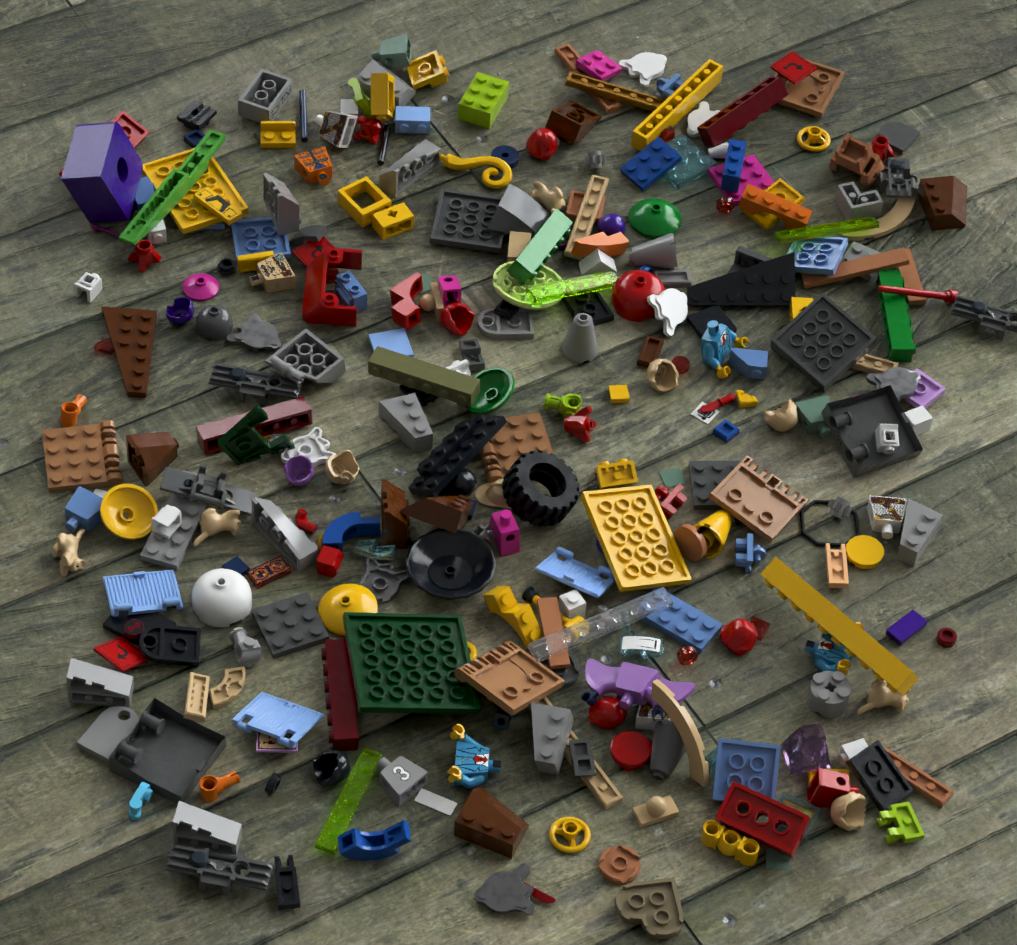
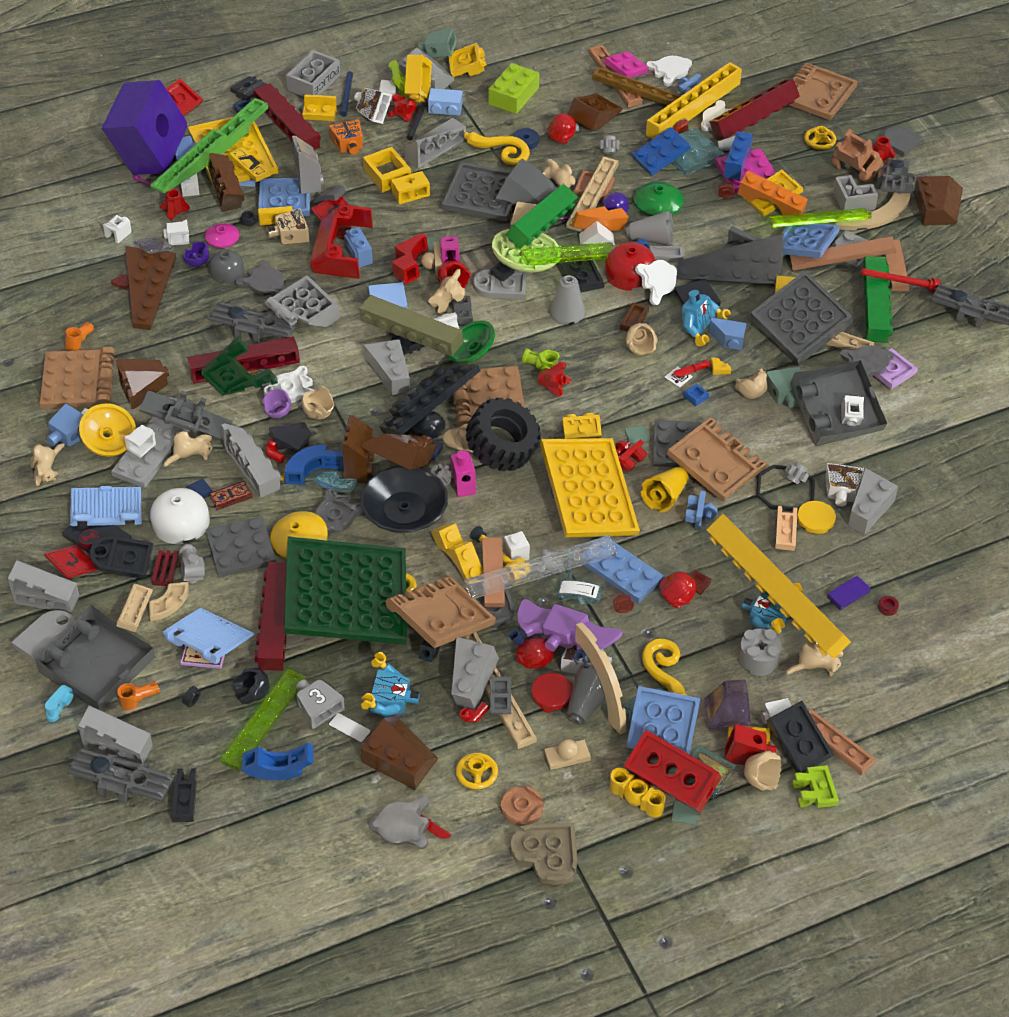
camera: 10 degrees right, 0 degrees up
red piece [317,545,344,578] -> none
light blue window [534,547,616,598] -> none
yellow tile [608,384,630,404] -> none
clear red tile [672,356,690,374] -> none
nougat tile [673,524,707,561] -> none
red piece [770,51,817,85] -> none
white brick [904,405,933,436] -> none
none -> clear piece [134,237,174,254]
none -> dark red tile [151,550,179,586]
none -> white window [164,220,190,246]
none -> reddish brown wedge [207,153,244,212]
none -> dark red brick [253,83,321,150]
none -> black slope [269,422,310,453]
none -> tan animal [428,269,465,314]
none -> red arm [459,701,490,722]
none -> yellow plant [642,638,687,696]

